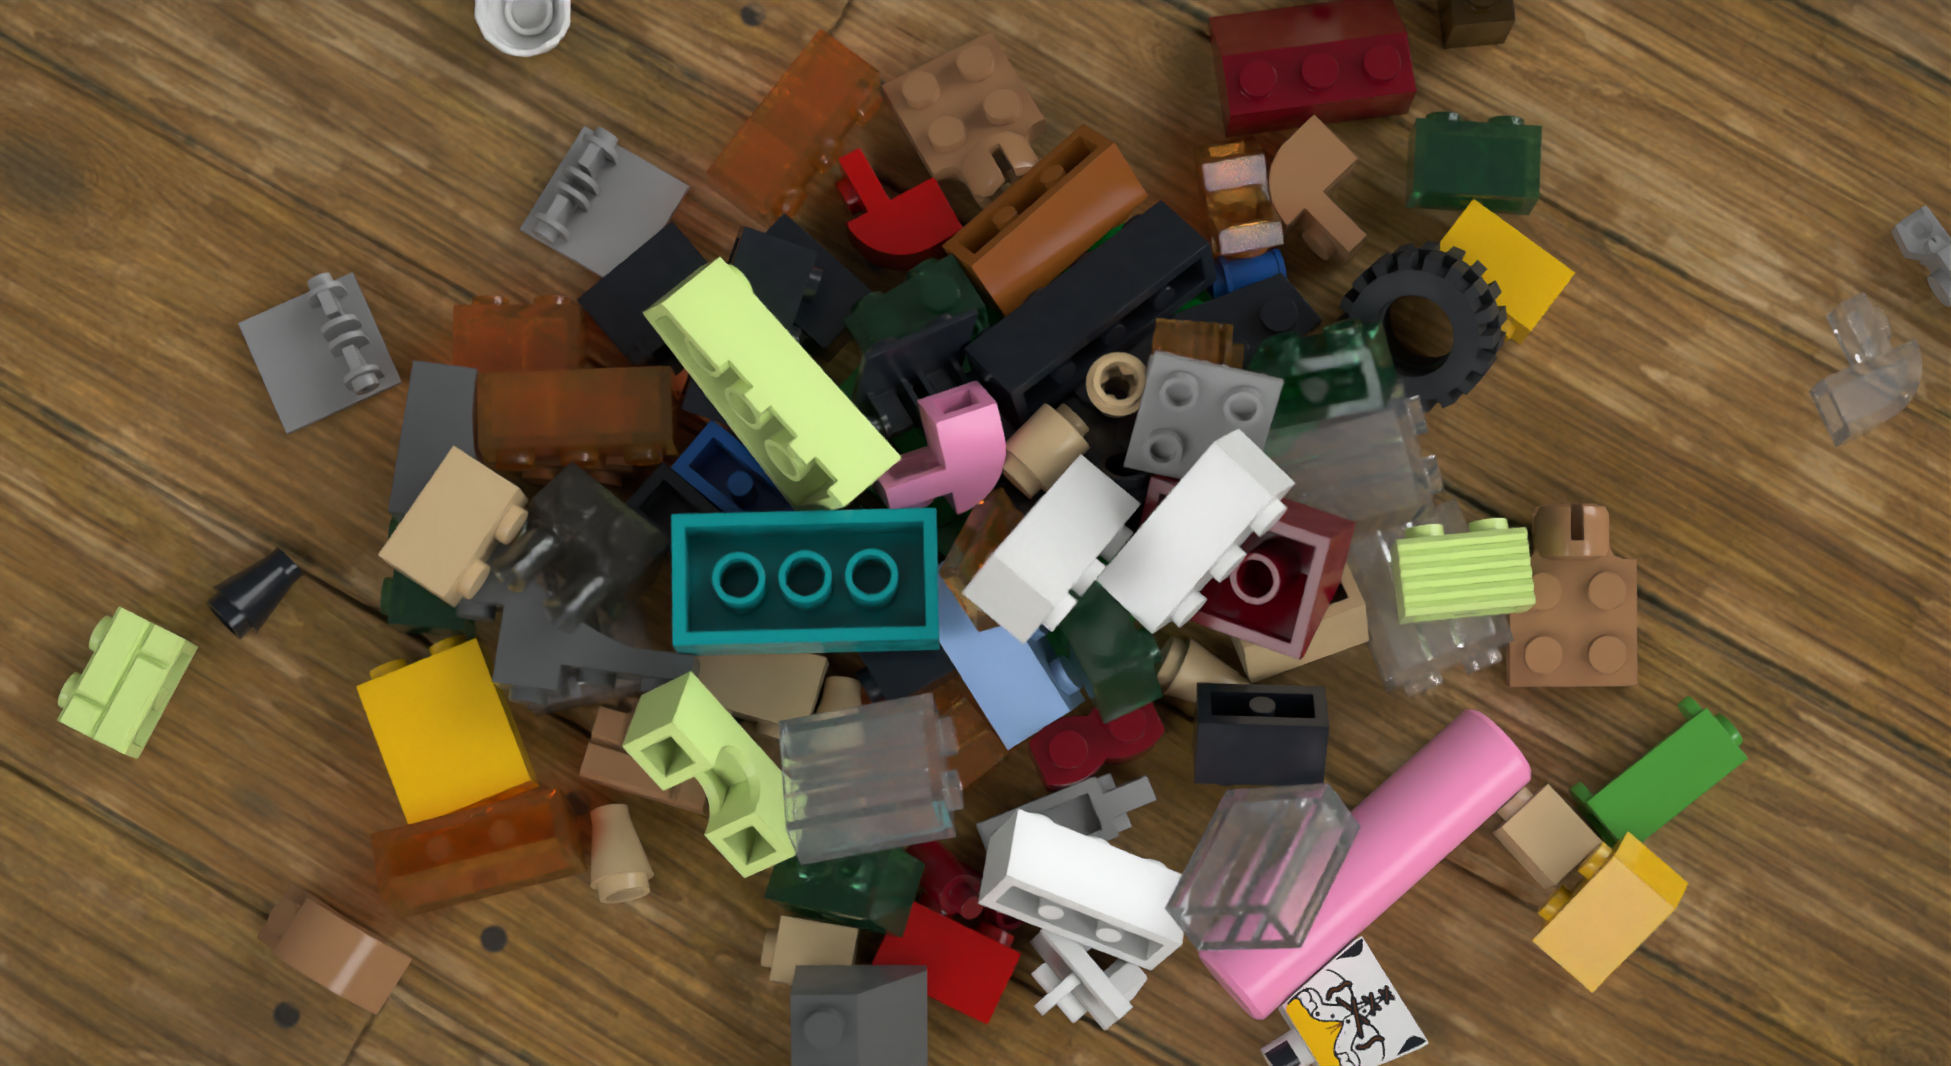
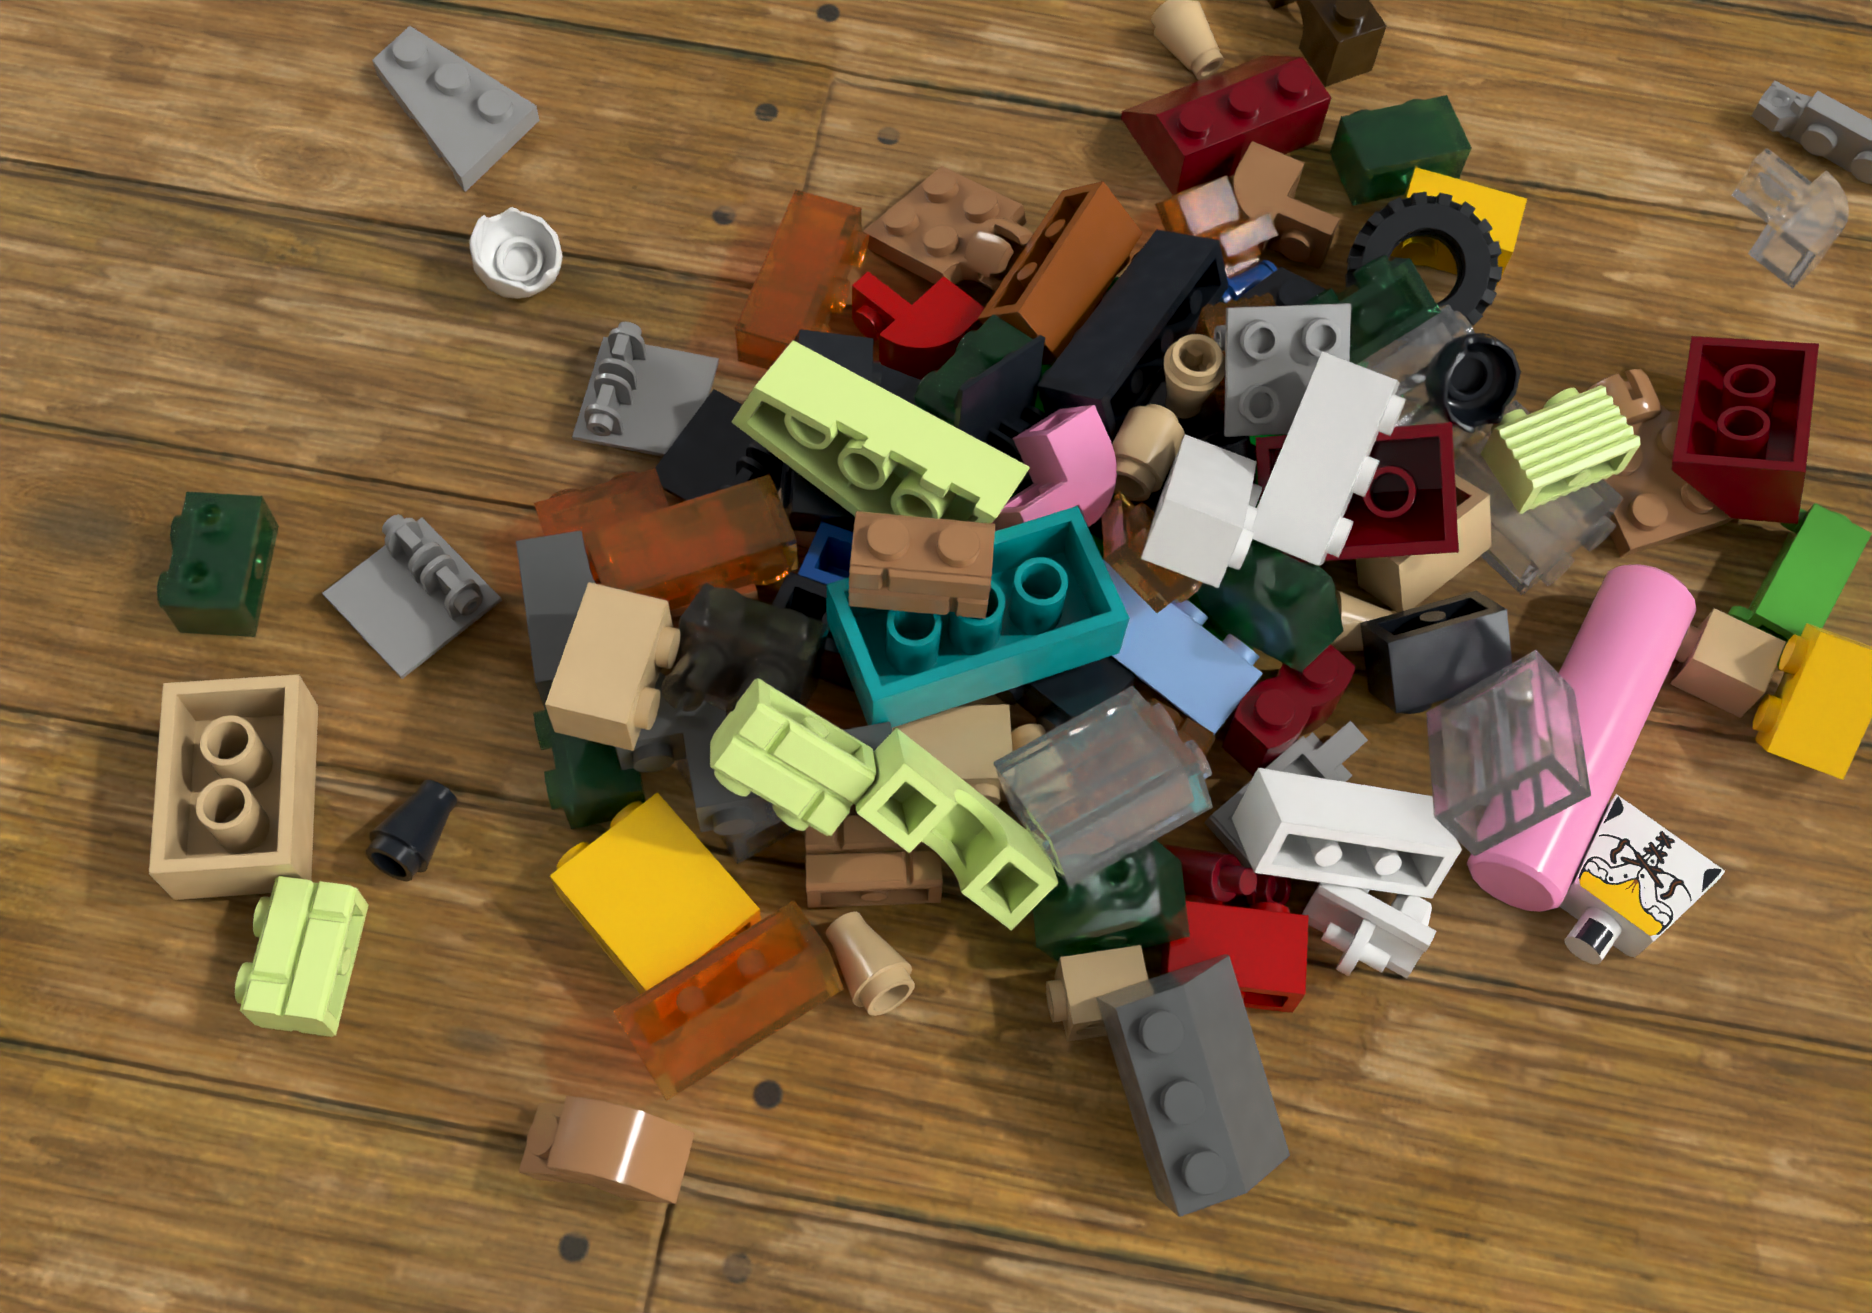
camera: 25 degrees left, 15 degrees down
none -> tan brick [149,674,318,900]
none -> clear green brick [157,492,279,637]
none -> yellowish green brick [710,678,877,836]
none -> medium nougat brick [849,511,995,619]
none -> black hair [1424,333,1521,433]
none -> dark red slope [1671,336,1819,524]

